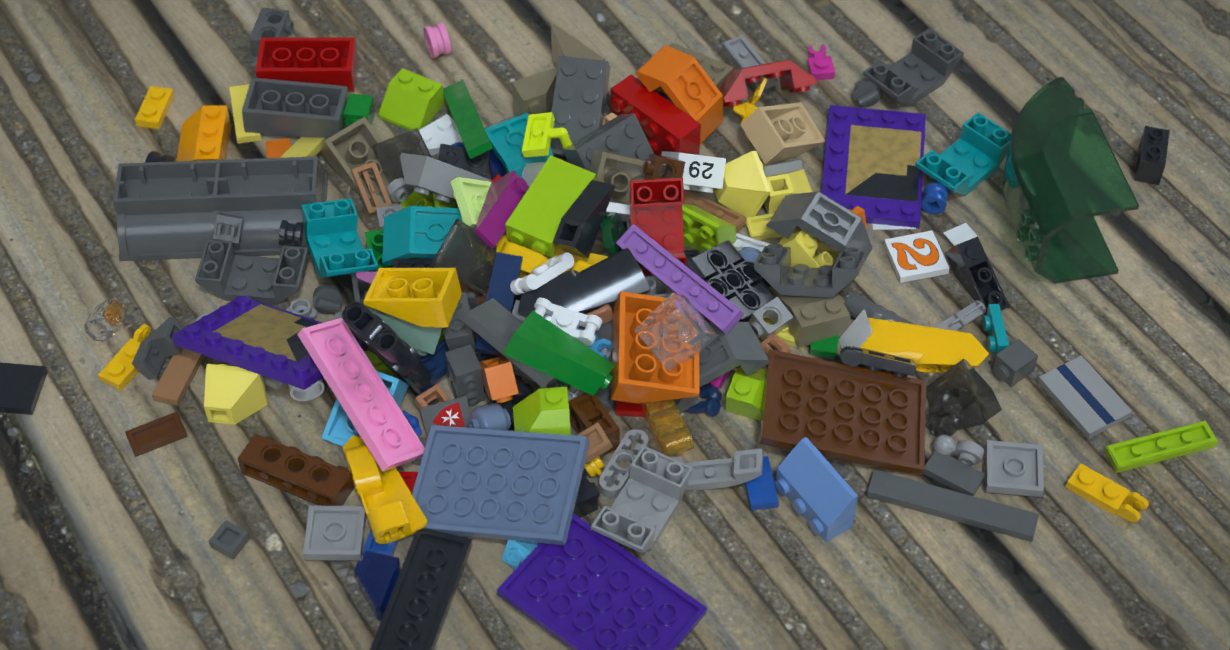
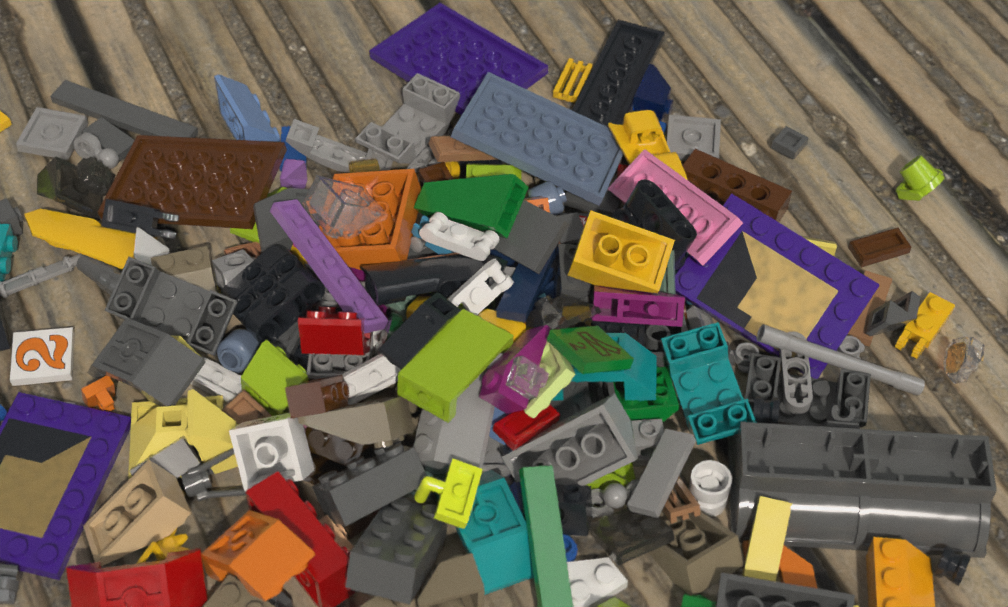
camera: 175 degrees left, 0 degrees up
none -> medium lavender slope [280,159,307,189]
none -> clear tile [506,356,549,400]
none -> green tile [547,326,634,374]
none -> yellow tile [553,58,593,103]
none -> light grey tile [627,429,696,518]
none -> white wheel [688,460,732,518]
none -> light grey piece [757,324,925,396]
none -> light grey beam [779,332,813,414]
none -> lime piece [896,155,945,201]

